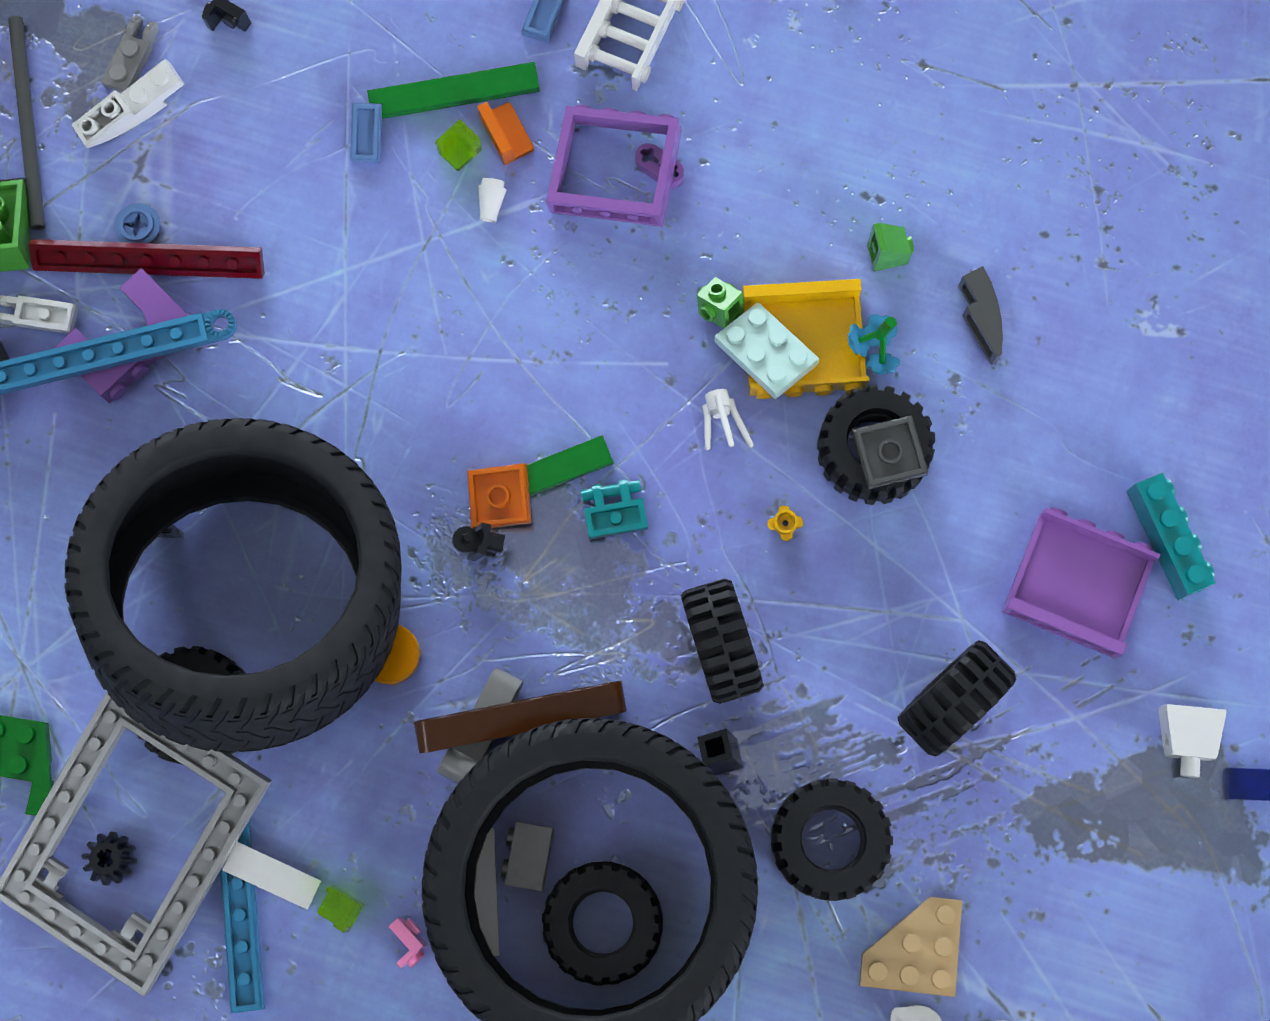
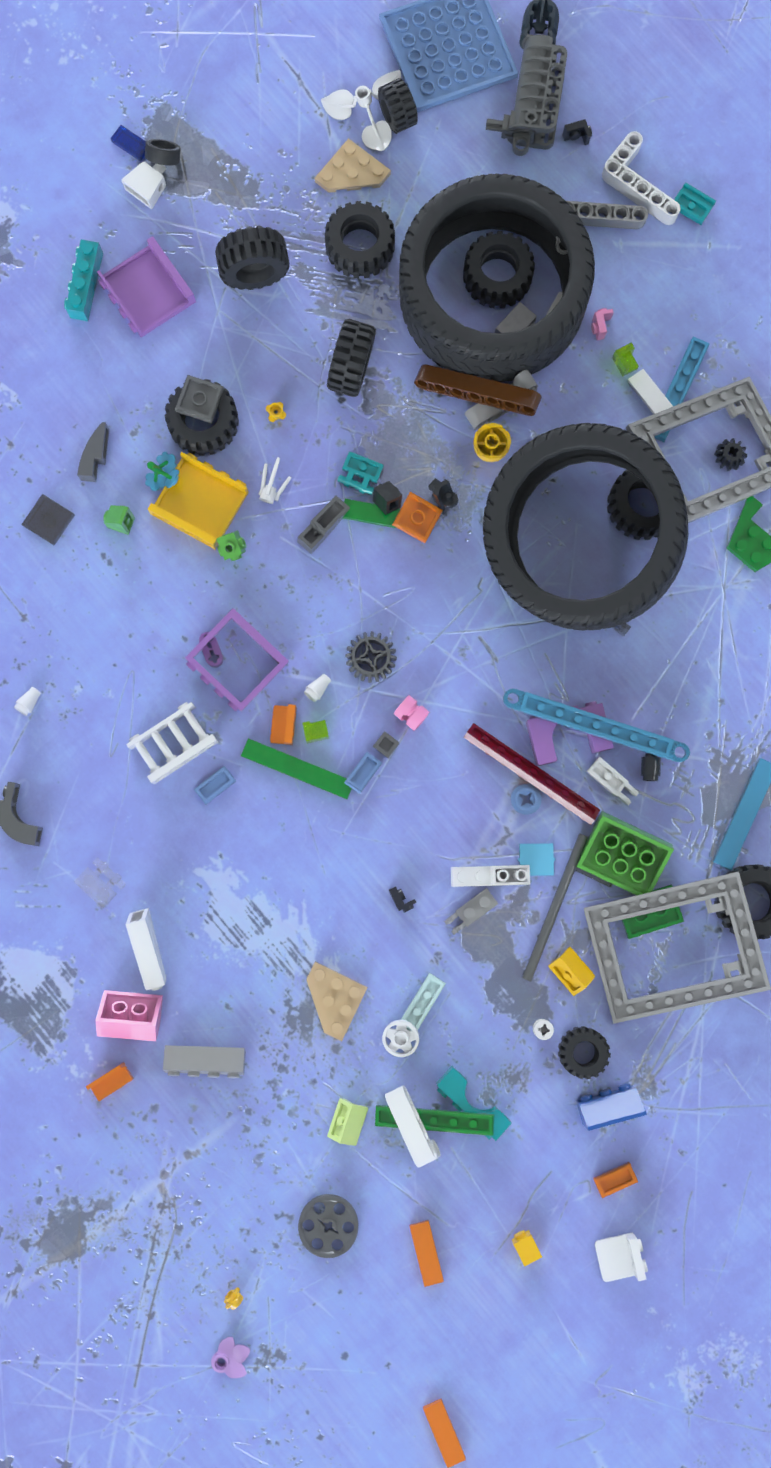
camera: 155 degrees left, 5 degrees up
black brick [697,729,743,775] -> none
light aqua plate [714,302,819,399] -> none
none -> clear smoke tile [21,494,75,546]
none -> black tyre [145,139,181,166]
none -> dark grey slope [297,496,350,554]
none -> dark grey gear [345,631,397,683]
none -> black brick [372,481,402,515]
none -> dark grey plate [373,731,400,758]
none -> bright pink wheel [394,695,430,731]
none -> yellow cylinder [473,423,511,462]
none -> medium azure piece [518,843,556,876]

